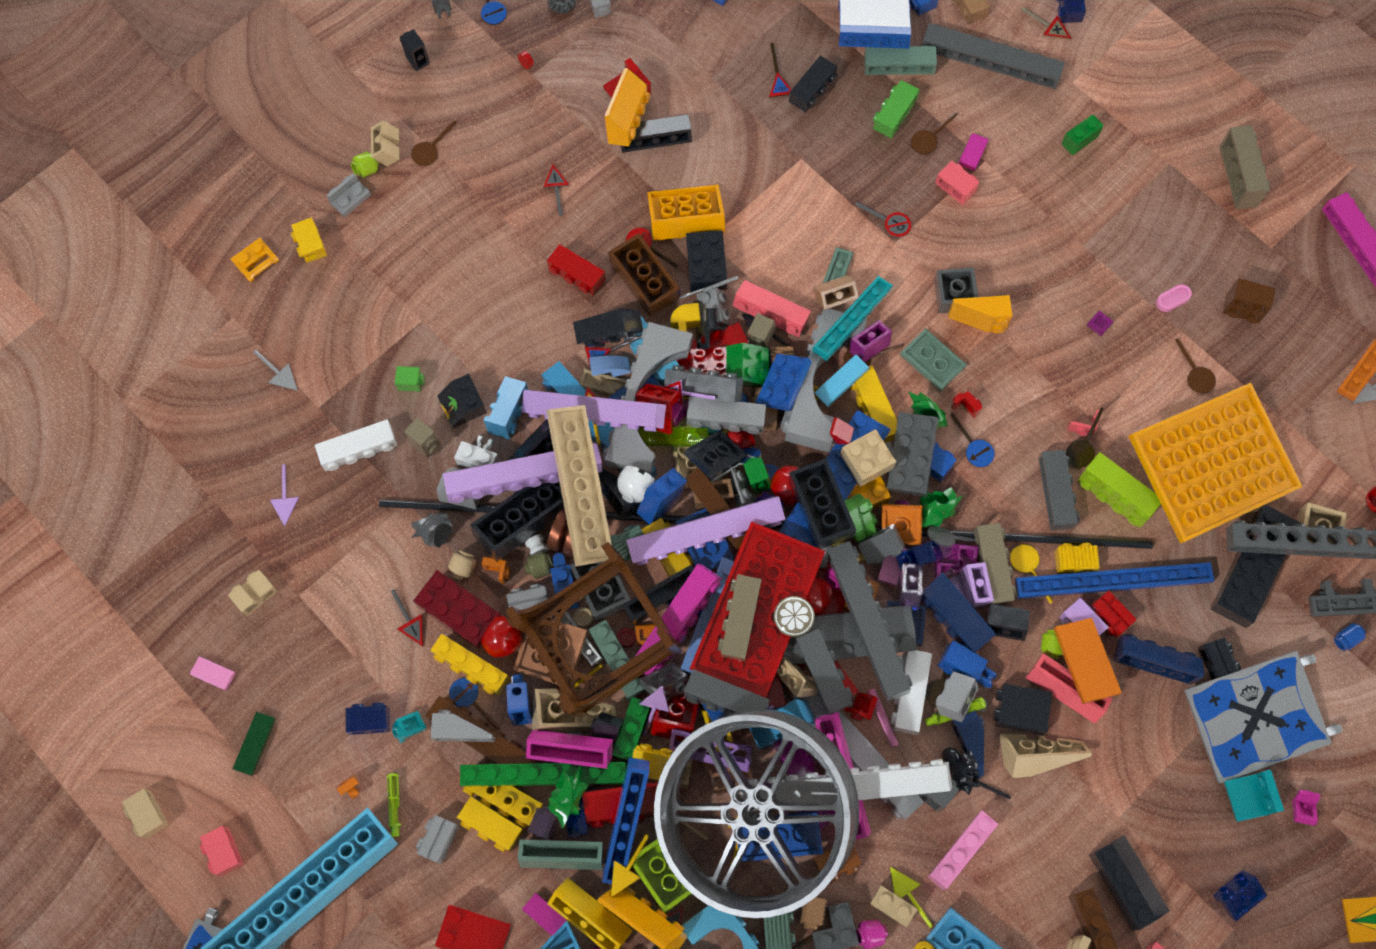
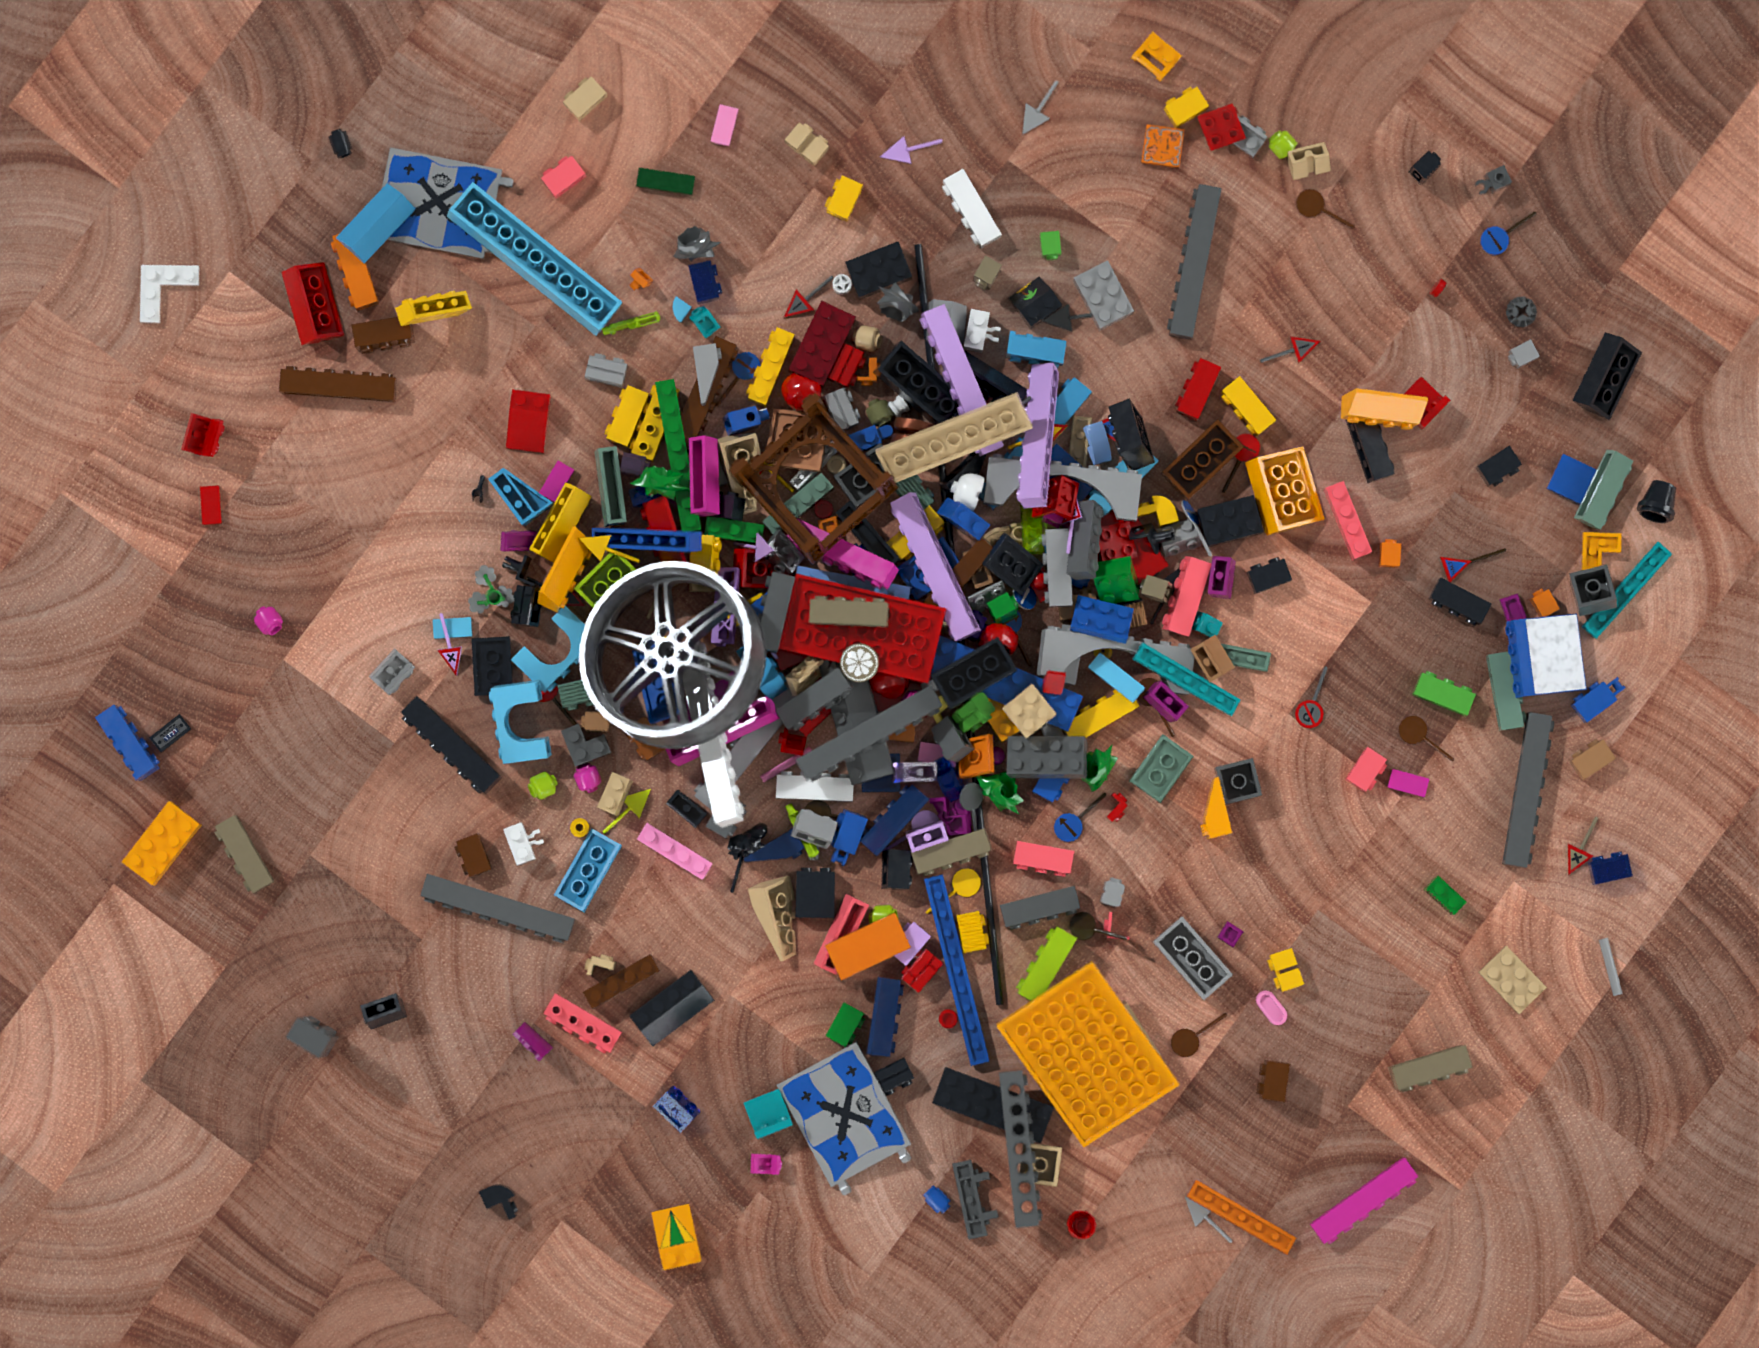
camera: 75 degrees right, 15 degrees up
none -> black brick [666,790,707,828]
none -> dark grey hair [673,226,722,262]
none -> medium azure tile [673,296,692,323]
none -> yellow brick [825,175,863,222]
none -> green brick [825,1002,866,1047]
none -> red brick [828,343,866,389]
none -> white wheel [833,274,852,295]
none -> black brick [845,241,912,300]
none -> red tile [939,1009,958,1029]
none -> coral brick [1013,841,1074,877]
none -> dark grey piece [1043,304,1092,332]
none -> light grey brick [1073,260,1134,331]
none -> light grey brick [1100,877,1125,907]
none -> orange tile [1141,125,1184,168]
none -> light grey brick [1152,917,1233,1000]
none -> dark grey brick [1167,184,1222,340]
none -> teal bracket [1192,611,1223,638]
none -> red hinge [1197,103,1246,151]
none -> magenta brick [1208,556,1236,599]
none -> yellow brick [1221,376,1276,436]
none -> black brick [1247,557,1292,594]
none -> yellow piece [1267,948,1304,992]
none -> coral brick [1324,481,1372,561]
none -> orange brick [1379,539,1401,568]
none -> black brick [1476,445,1522,487]
none -> tan plate [1478,946,1547,1014]
none -> magenta tile [1499,593,1527,621]
none -> orange brick [1530,588,1560,617]
none -> light grey piece [1599,938,1623,996]

